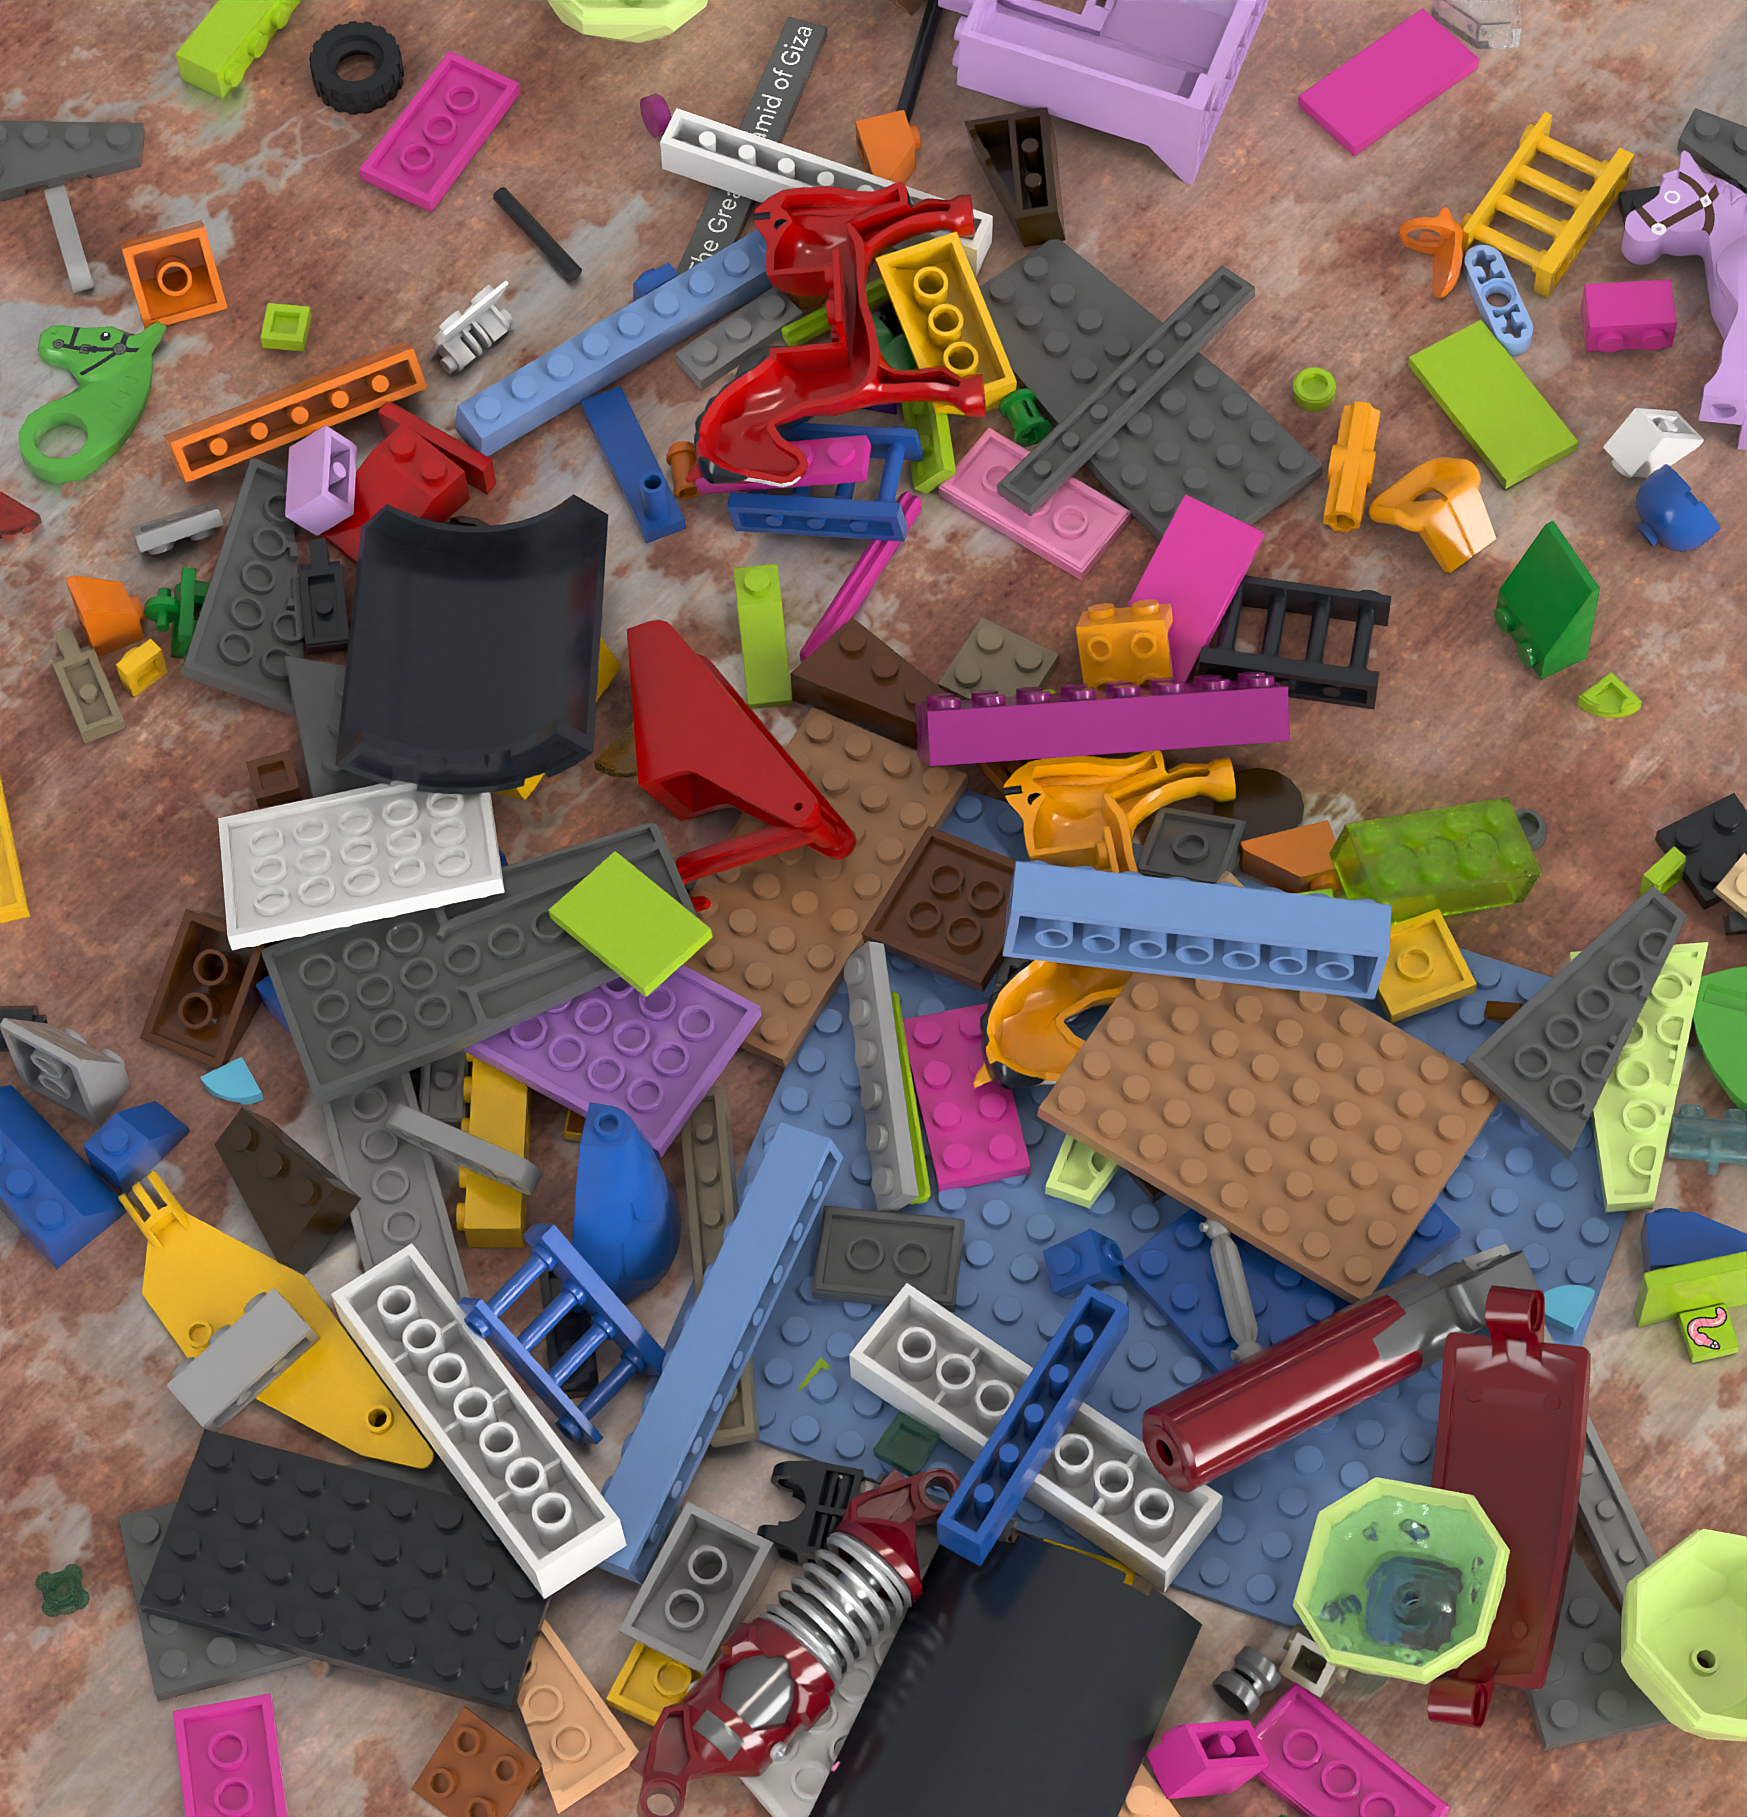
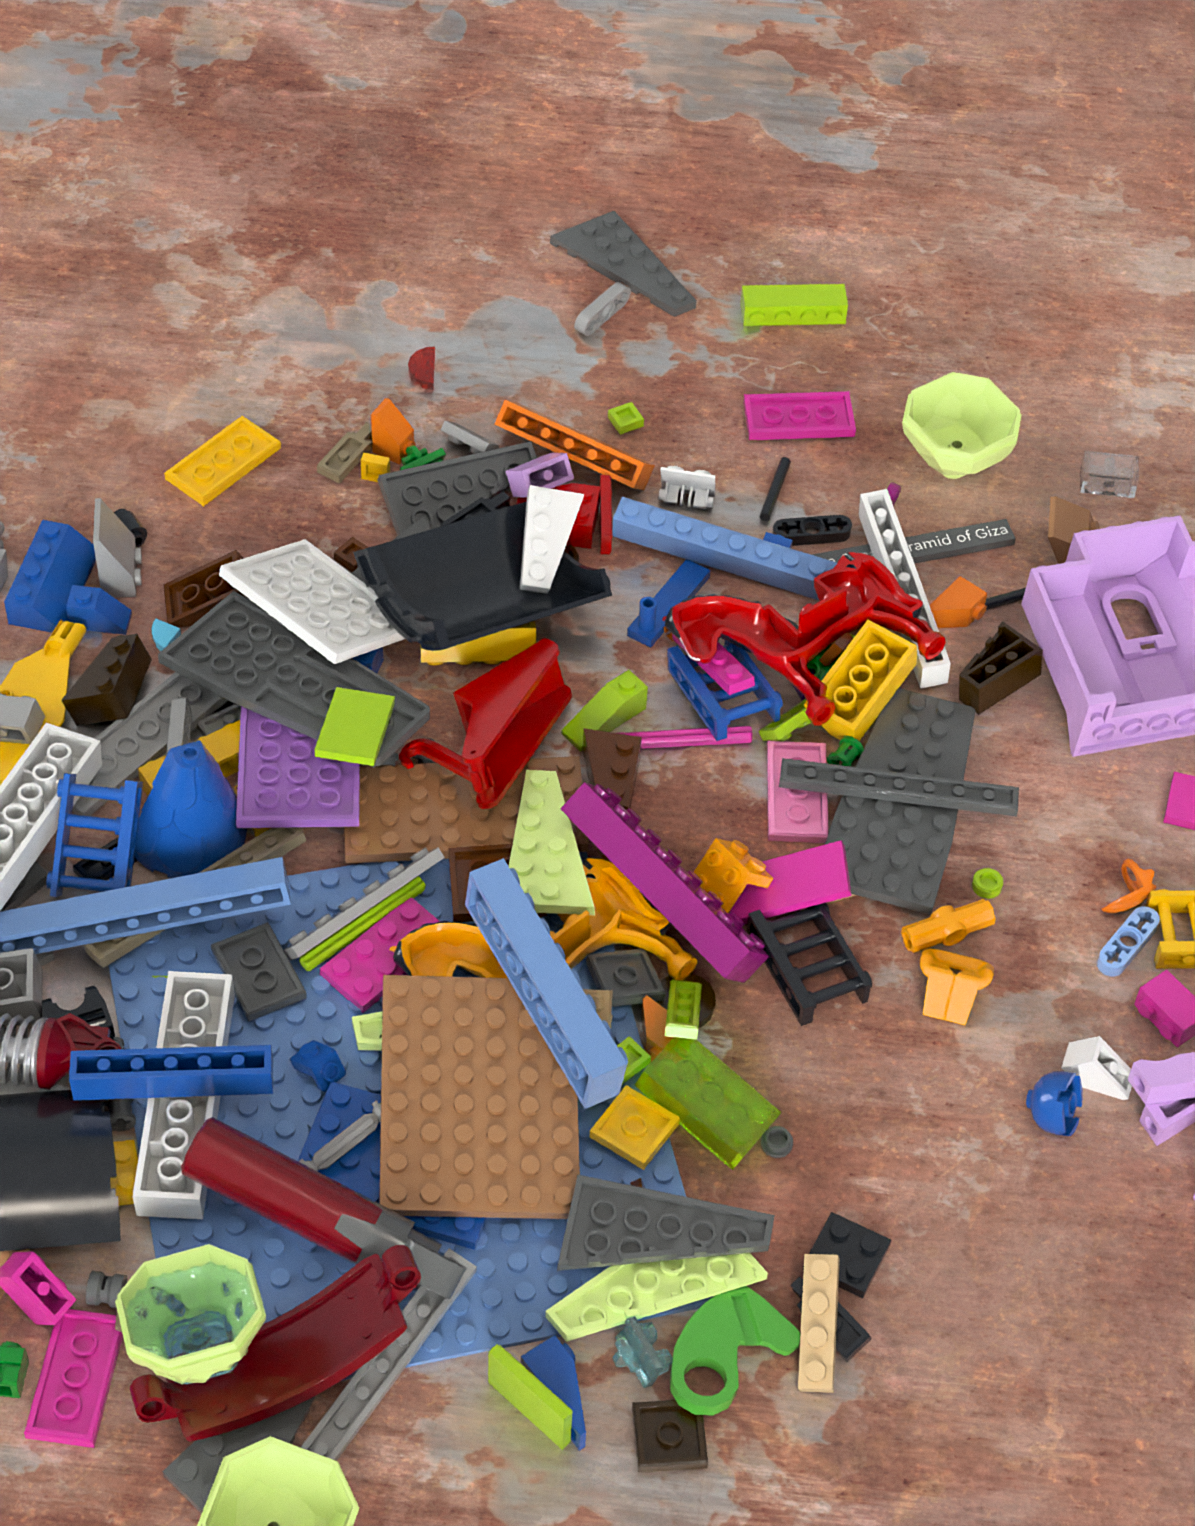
camera: 50 degrees right, 10 degrees down
bright green animal [19,321,167,484] -> none
orange slope [119,220,228,329] -> none
black tyre [309,21,404,115] -> none
light grey plate [675,286,803,390] -> none
clear green plate [873,1411,941,1477] -> none
dark tan plate [938,617,1059,700] -> none
lime tile [1408,319,1579,489] -> none
green slope [1494,521,1600,680] -> none
medium azure tile [1544,1285,1595,1335] -> none
lime tile [1577,672,1642,718] -> none
lime tile [1639,847,1686,897] -> none
lime tile [1677,1304,1739,1363] -> none
none -> yellowish green wing [509,770,595,915]
none -> white wing [520,485,584,594]
none -> lime tile [665,980,702,1039]
none -> black beam [772,515,852,546]
none -> reddish brown tile [819,632,853,667]

